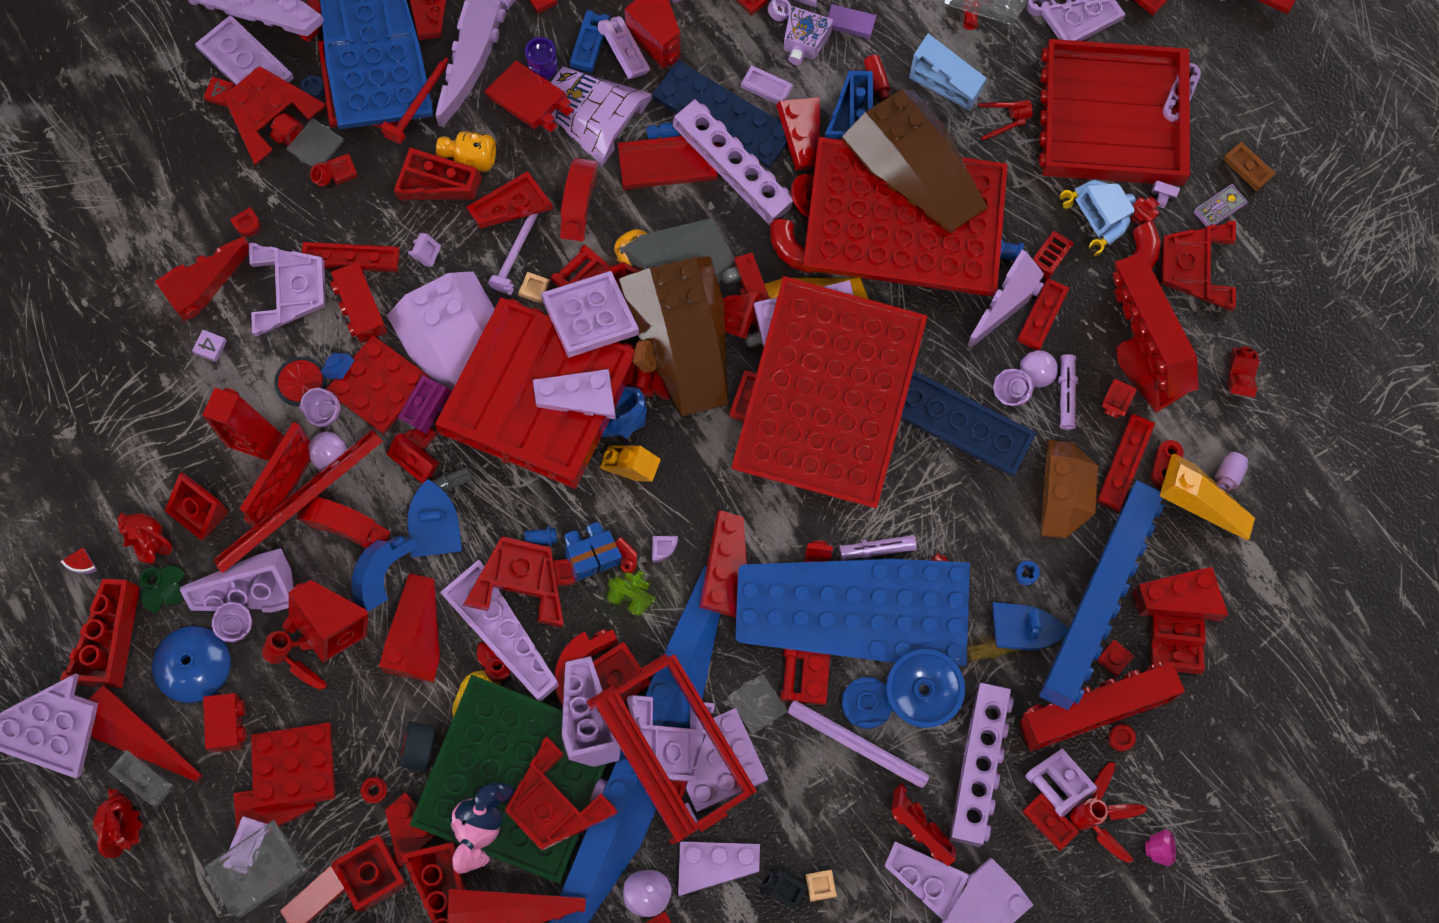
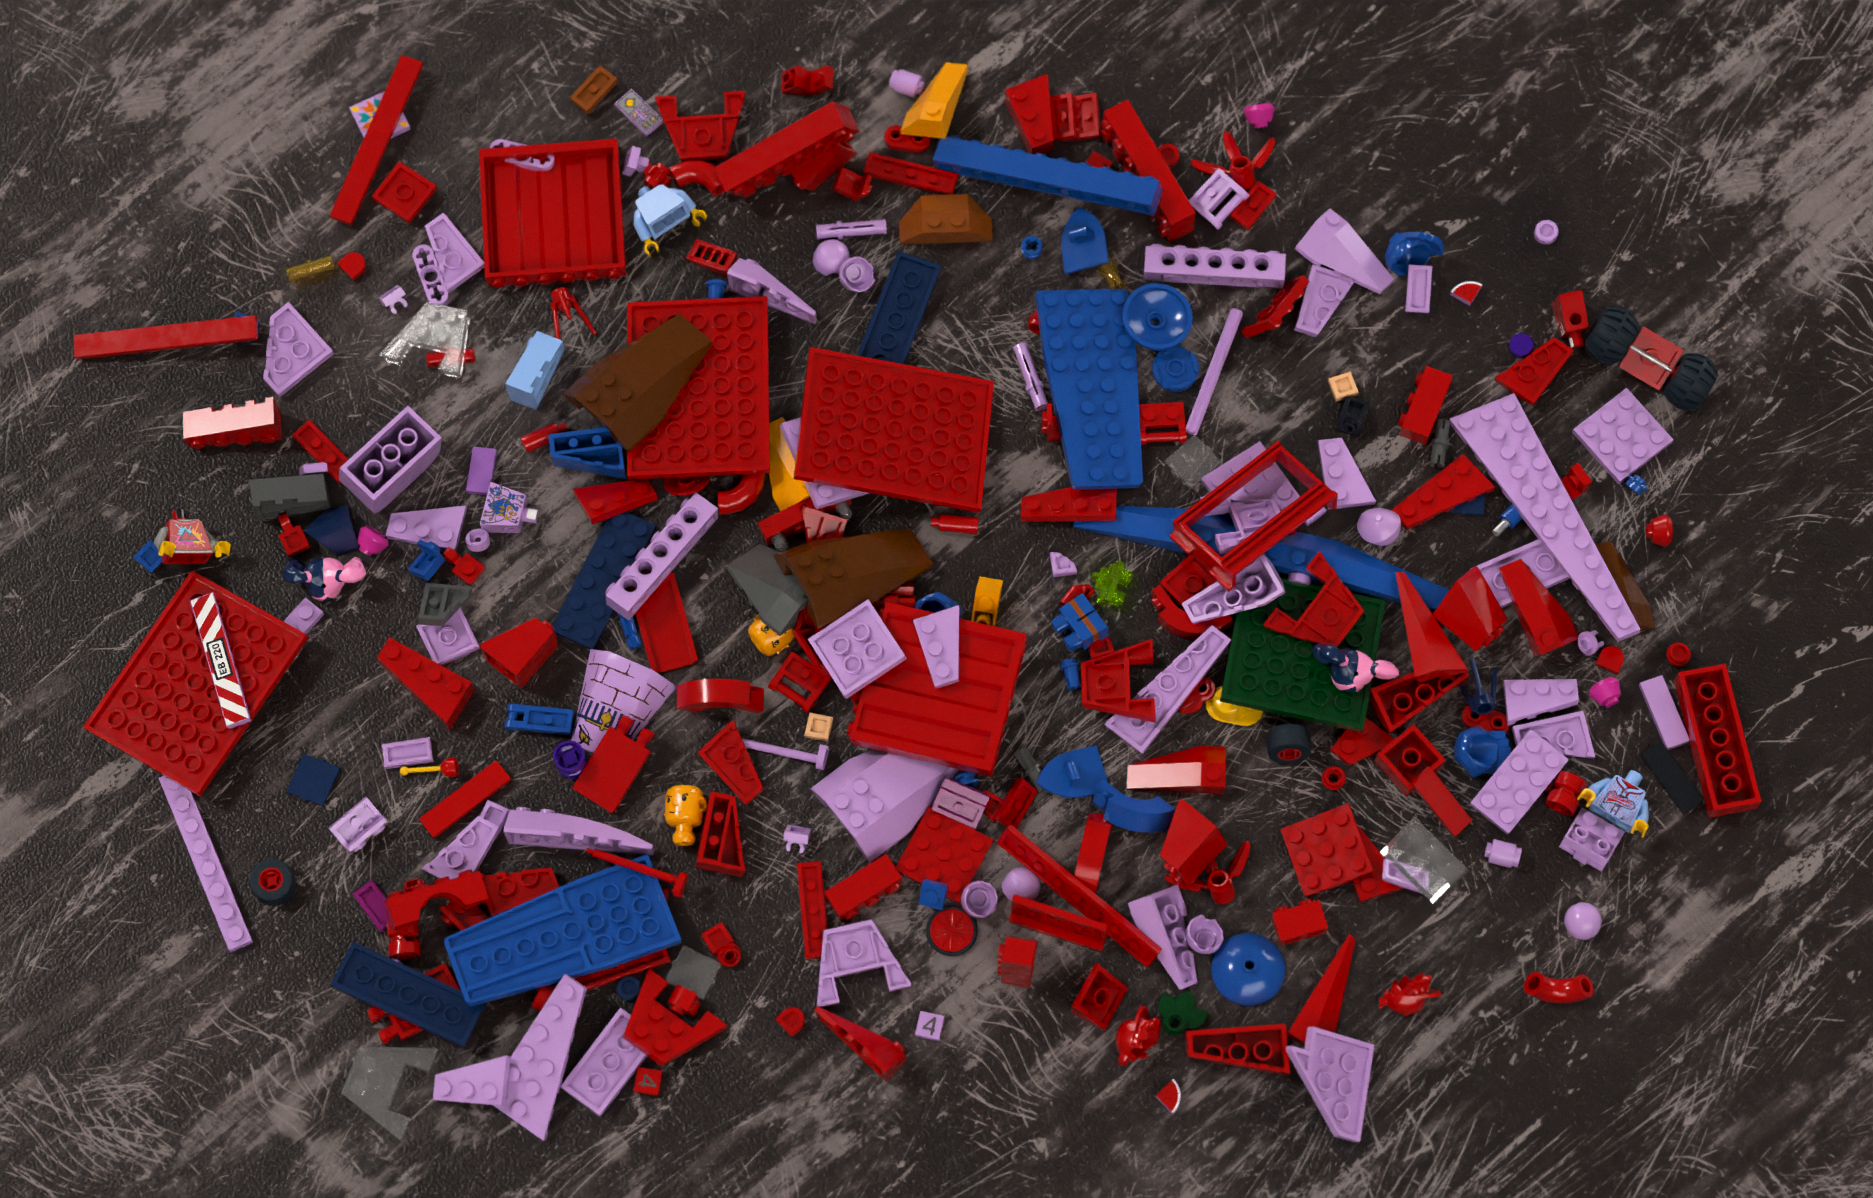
camera: 95 degrees left, 0 degrees up
clear brick [109,750,174,807] -> none
lavender plate [598,16,651,79] -> none
dark orange tile [633,340,657,373] -> none
red plate [729,370,756,422] -> none
lavender tile [741,65,793,104] -> none
red tile [1017,278,1069,350] -> none
none -> red cylinder [931,514,979,535]

